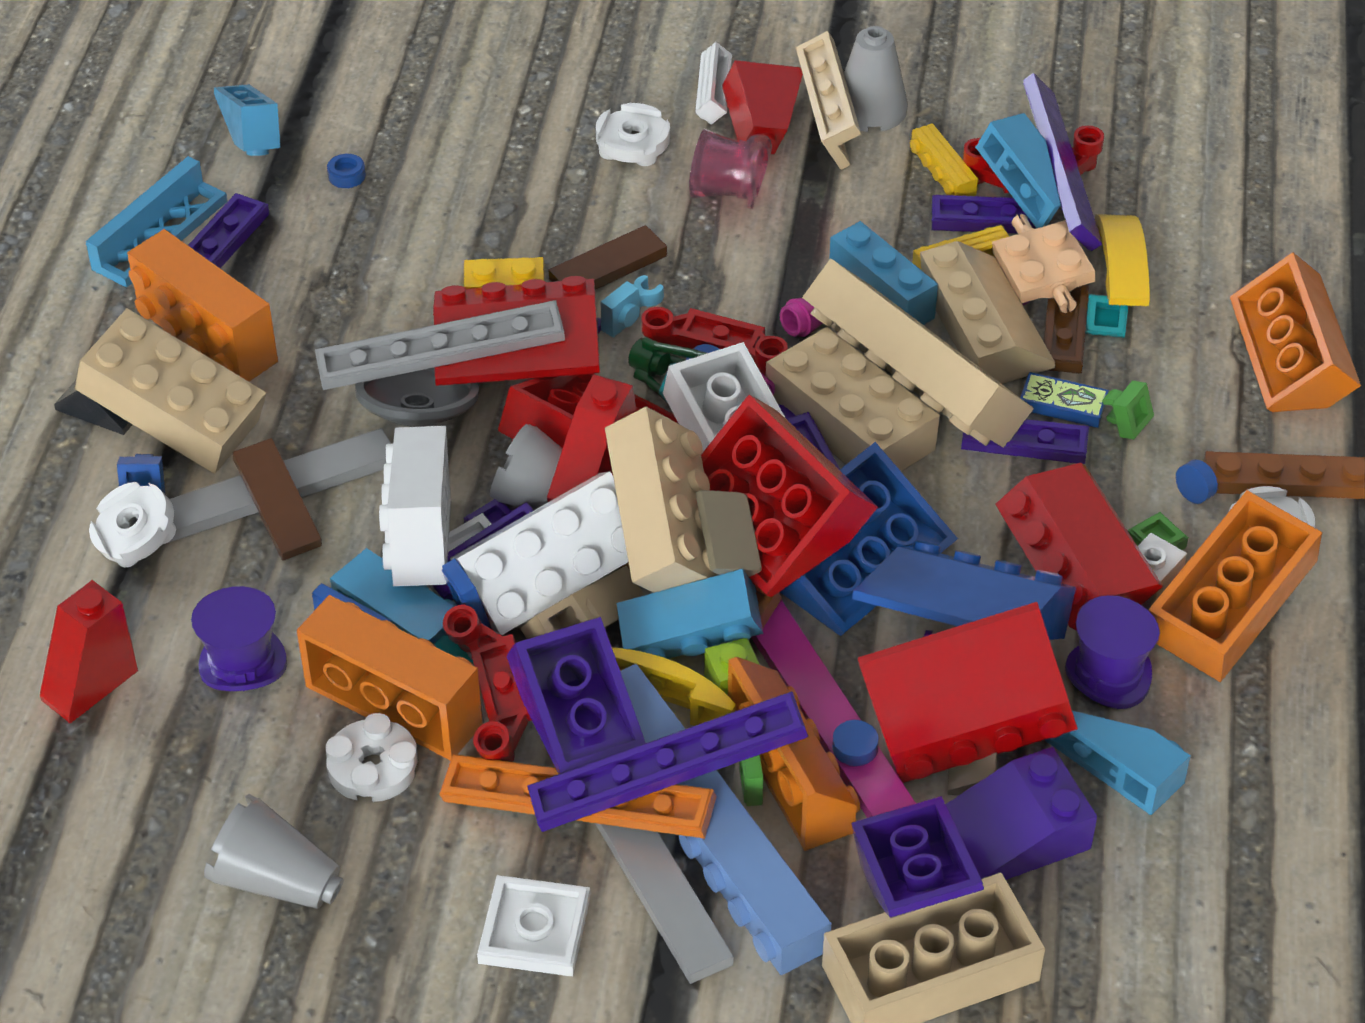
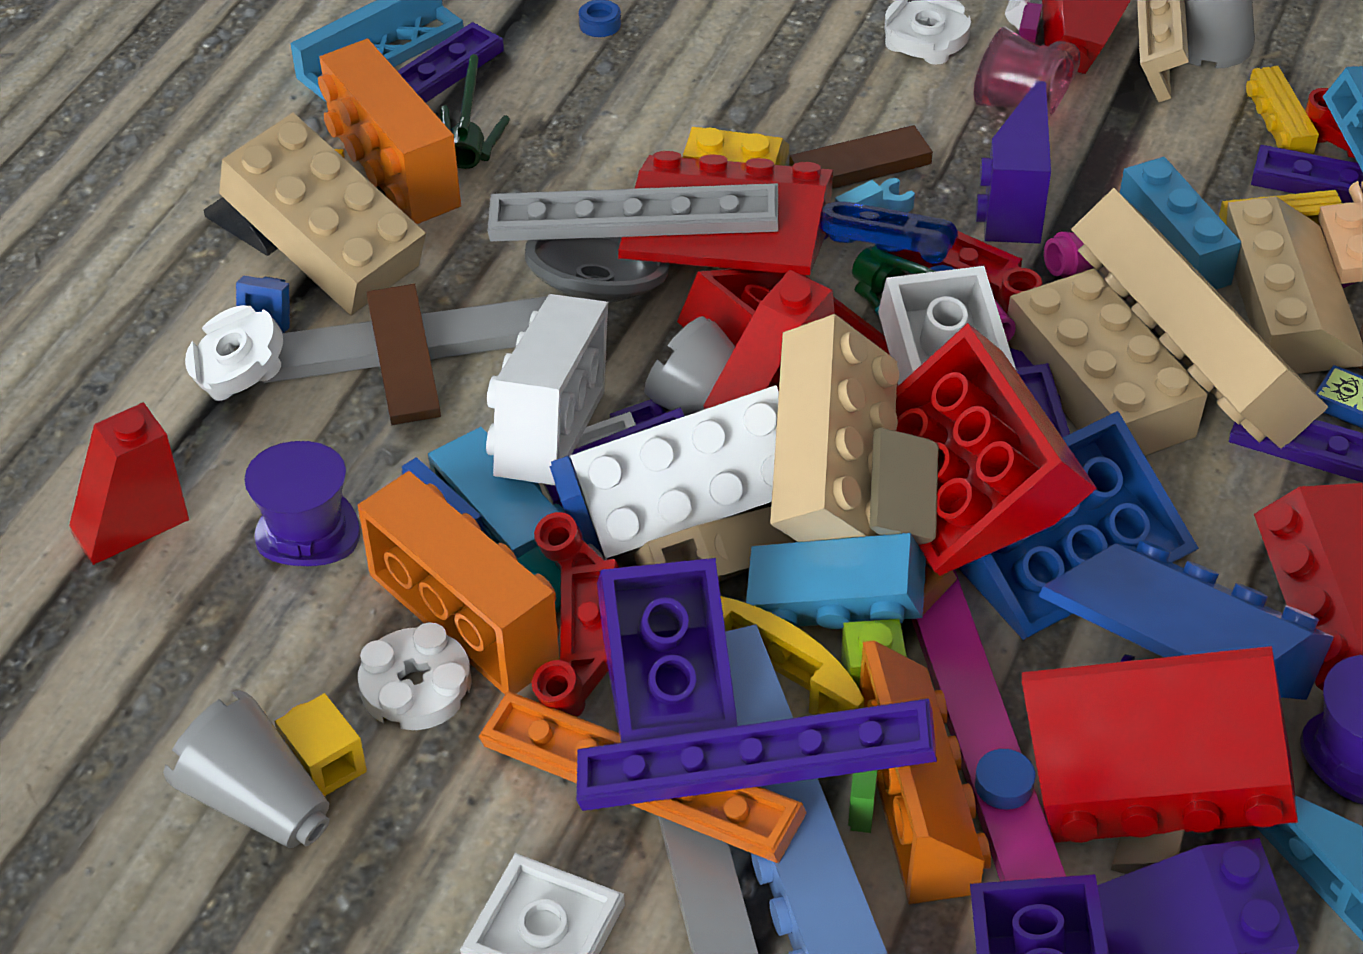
camera: 15 degrees right, 0 degrees up
none -> yellow brick [274,693,367,796]
none -> dark green plant [440,54,510,169]
none -> clear blue plate [821,202,958,264]
none -> dark purple slope [976,81,1051,244]
none -> magenta tile [1015,2,1043,65]

